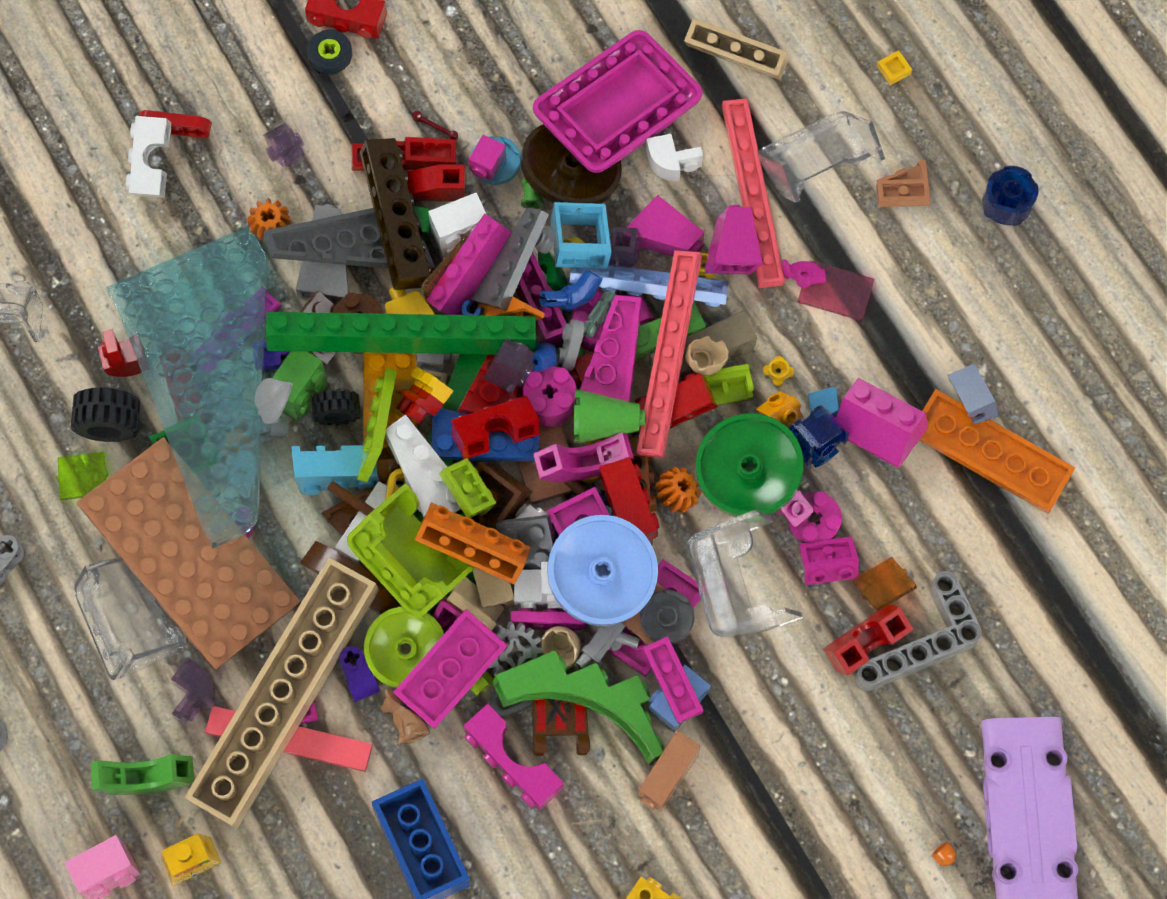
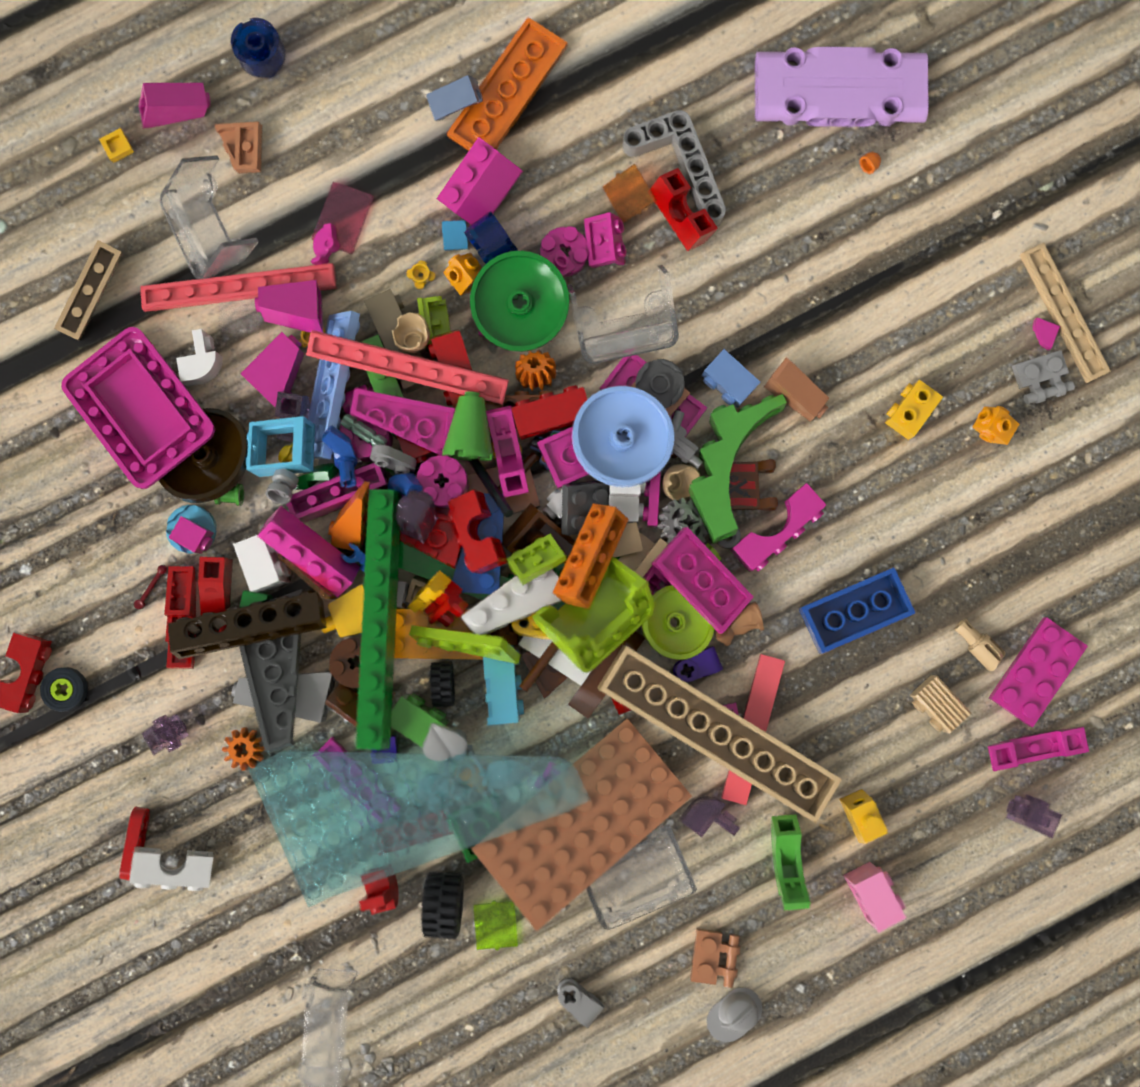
camera: 85 degrees left, 15 degrees up
dark grey wing [471,208,549,310] -> none
dark pink plate [643,636,703,724] -> none
none -> dark pink slope [139,83,210,129]
none -> black bar [468,459,513,518]
none -> nougat plate [690,928,741,988]

